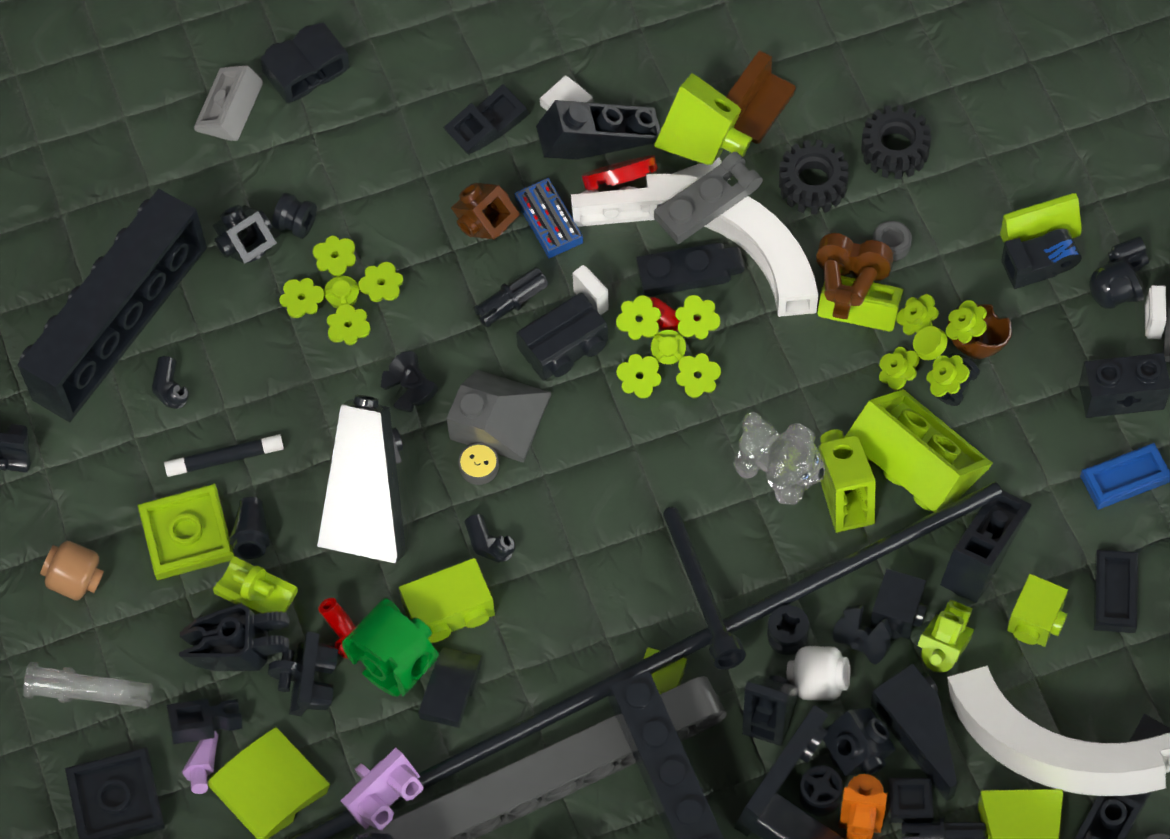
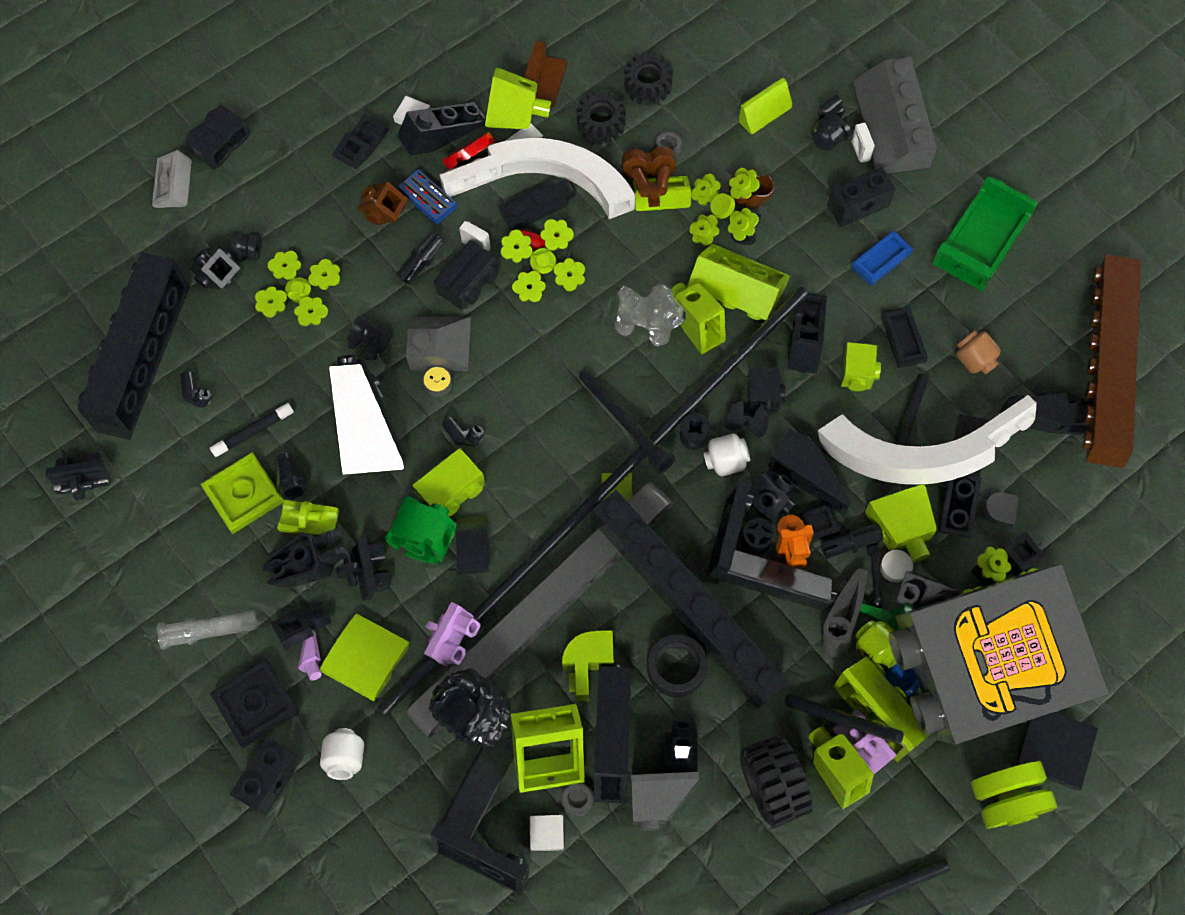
camera: 20 degrees left, 5 degrees up
medium nougat head [40,541,104,600] -> none
red arm [318,598,355,659] -> none
dark grey plate [654,152,763,244] -> none
black slope [742,675,798,746] -> none
lime hips [917,600,974,673] -> none
black leg [1001,229,1082,289] -> none
none -> black bar [893,374,929,446]

